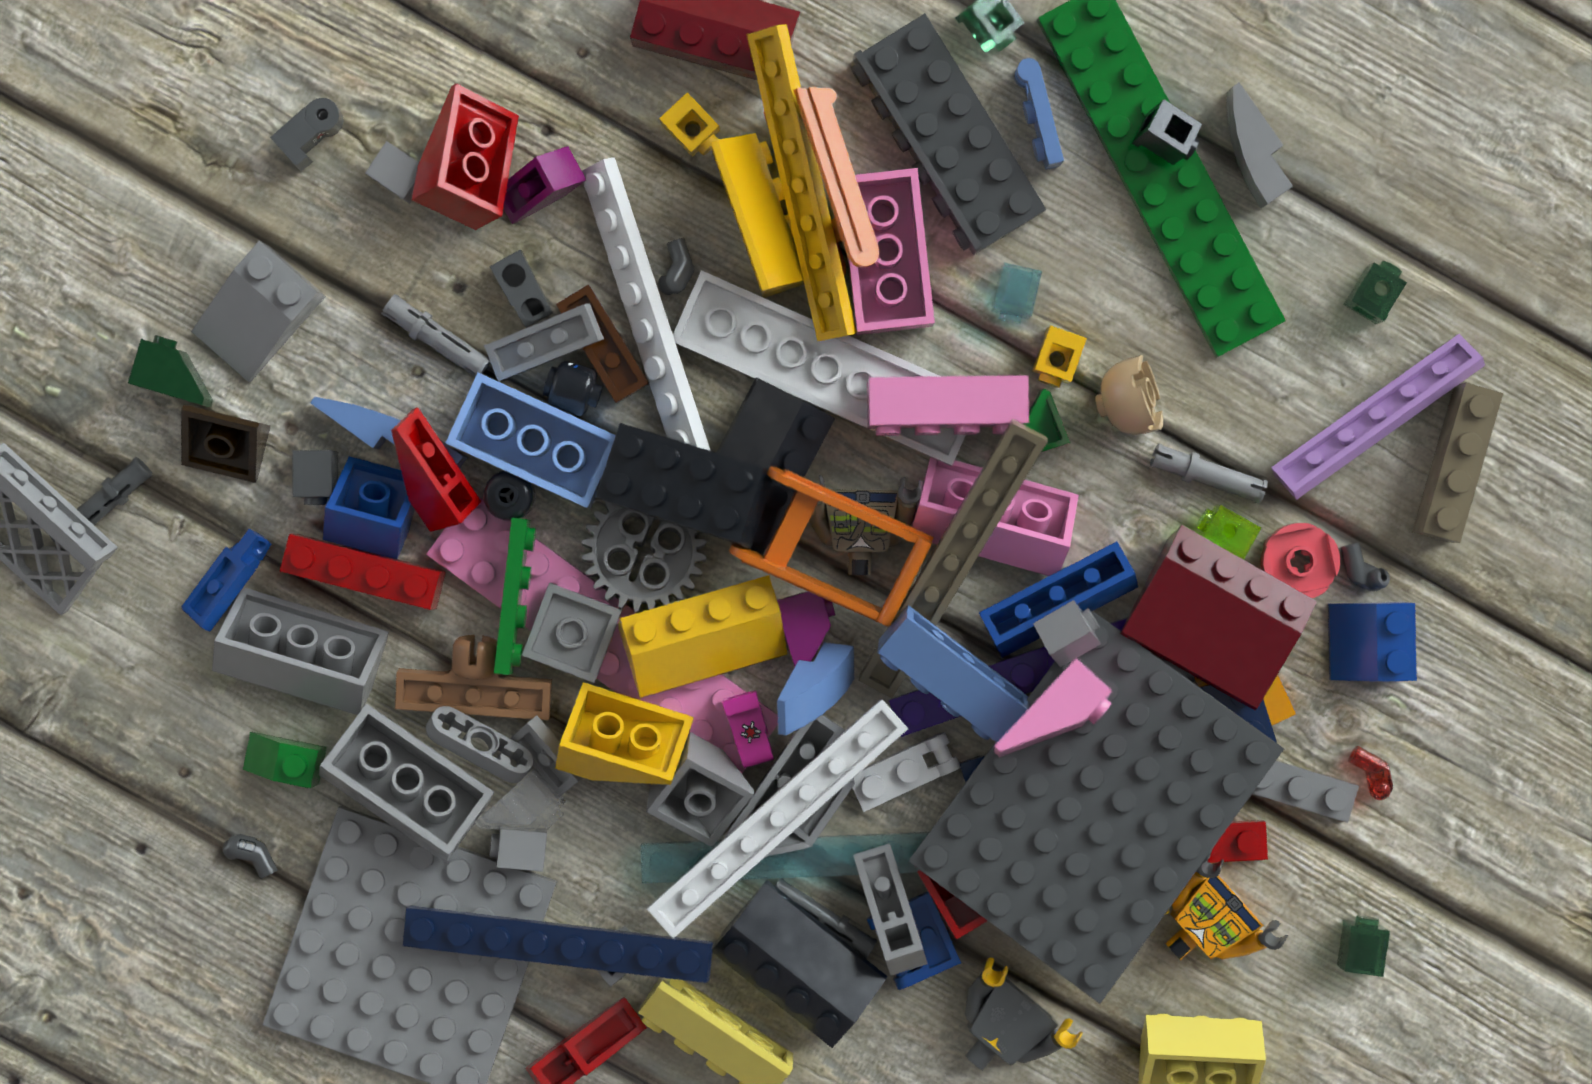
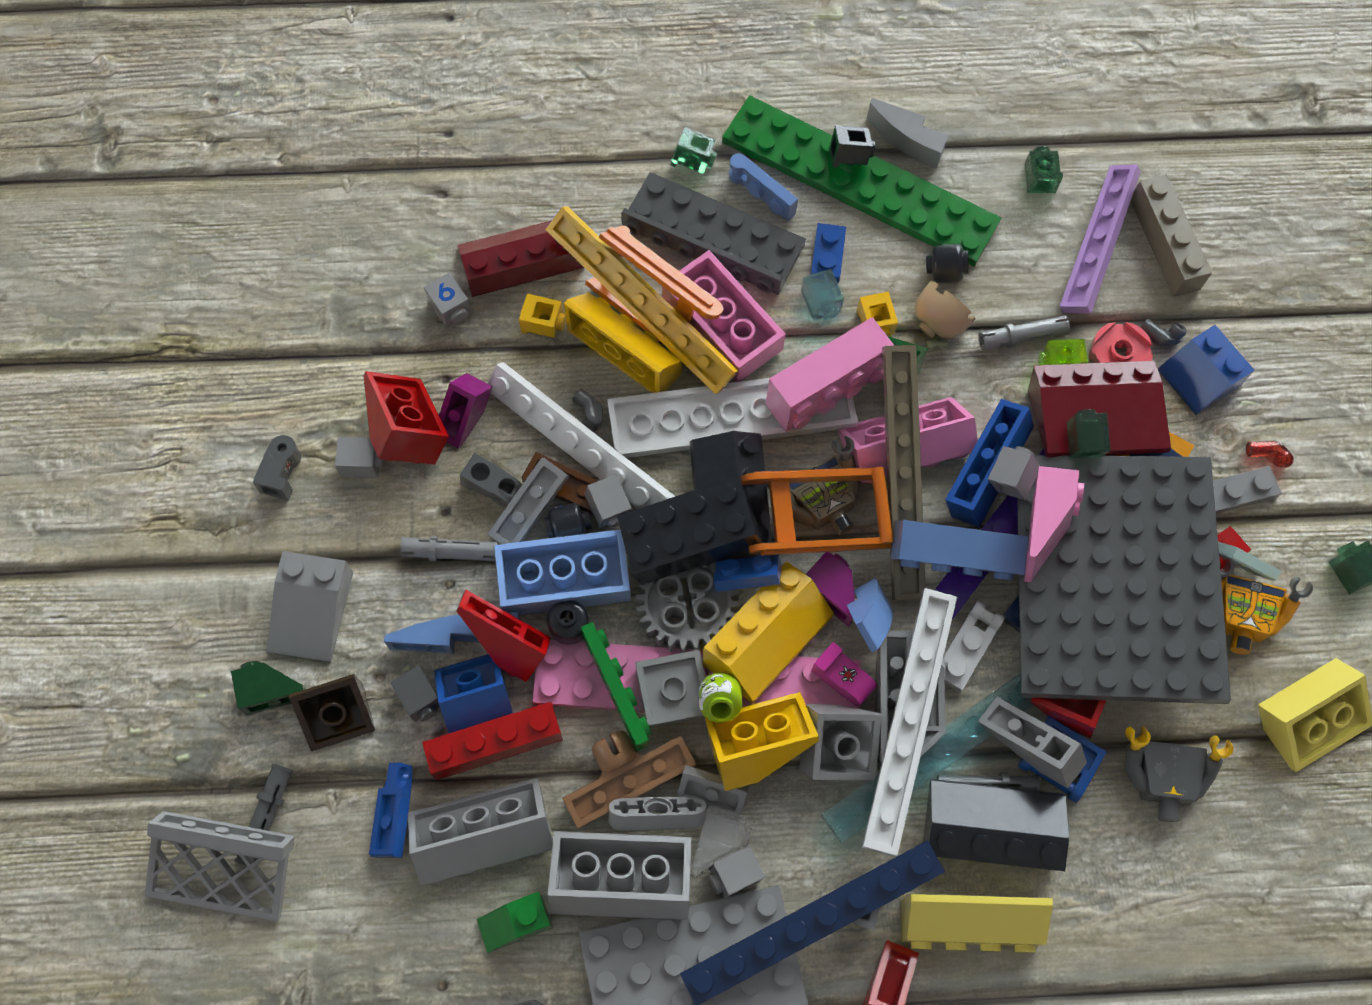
camera: 35 degrees left, 20 degrees down
none -> light grey brick [424,273,472,328]
none -> light grey brick [584,474,632,528]
none -> lime head [699,673,742,723]
none -> blue plate [714,555,782,592]
none -> blue plate [810,223,846,283]
none -> black head [926,244,969,283]
none -> clear green brick [1067,409,1110,458]
none -> light aqua tile [1218,542,1281,581]

